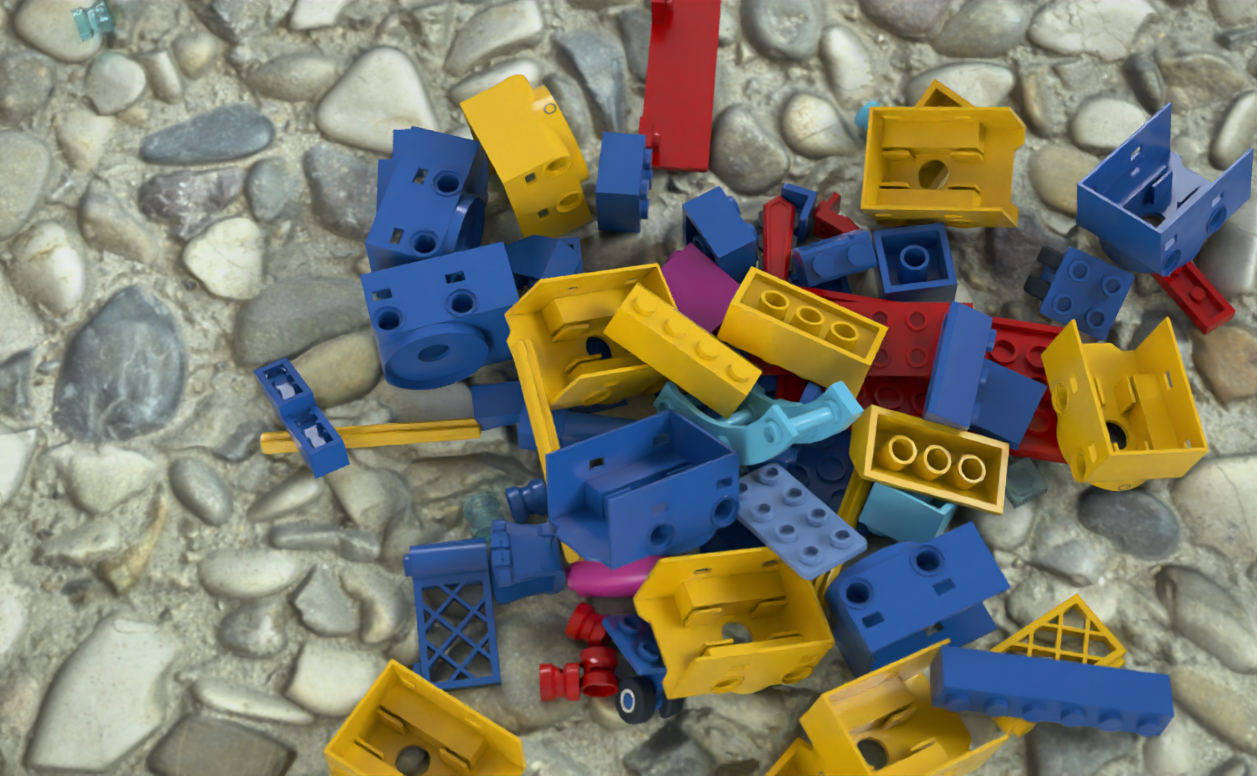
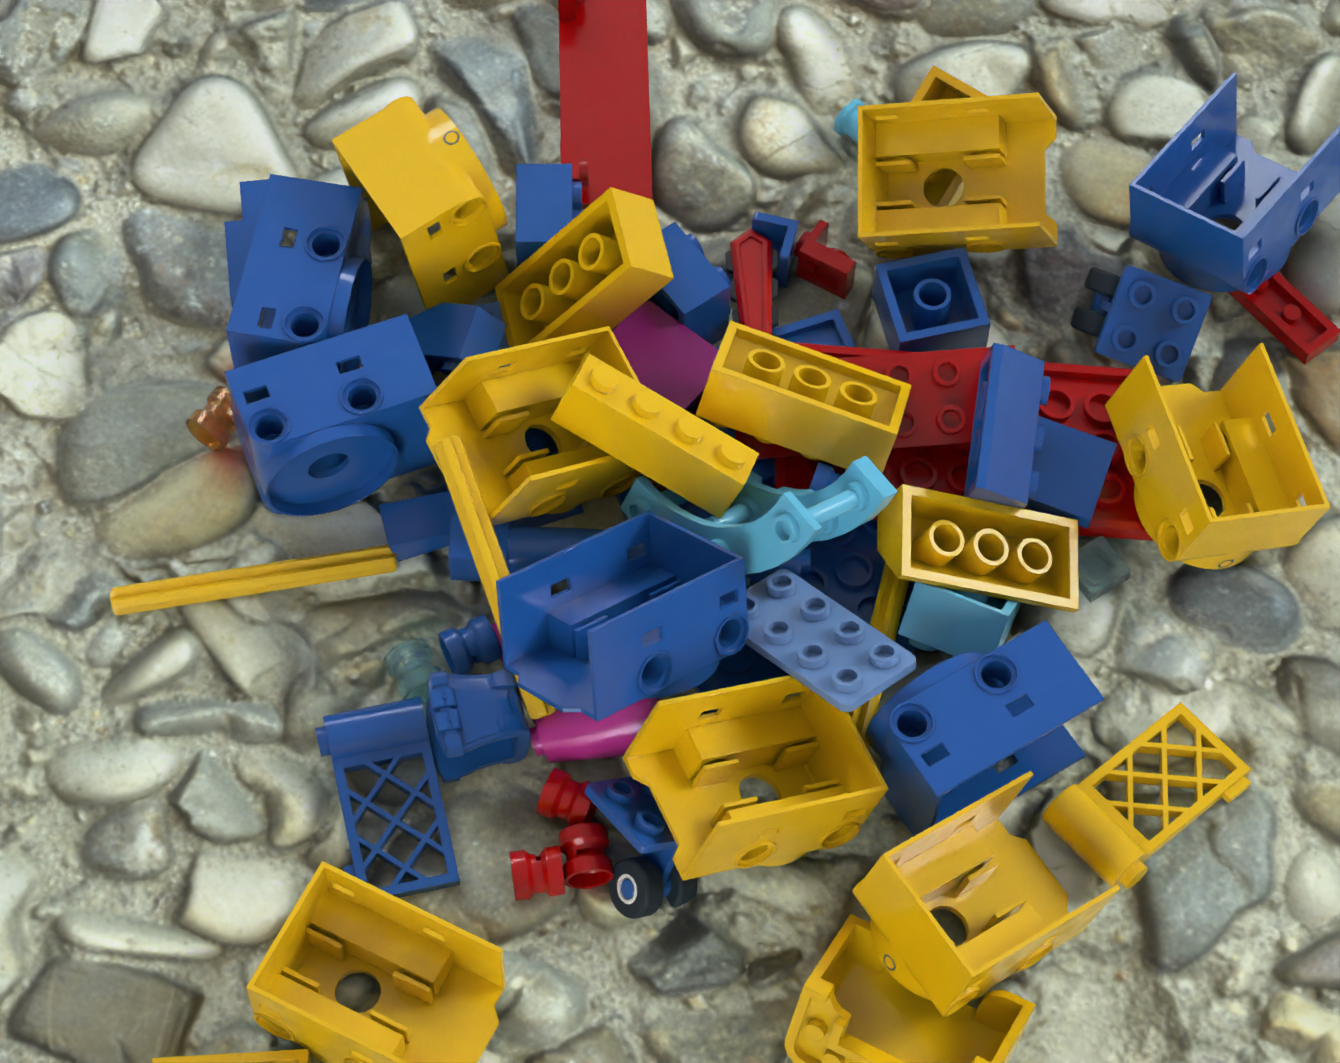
camera: 10 degrees left, 0 degrees up
blue slope [253,357,350,479] -> none
blue brick [791,229,877,287] -> none
blue brick [929,645,1174,737] -> none
none -> clear orange wheel [185,386,236,452]
none -> yellow brick [494,187,674,352]

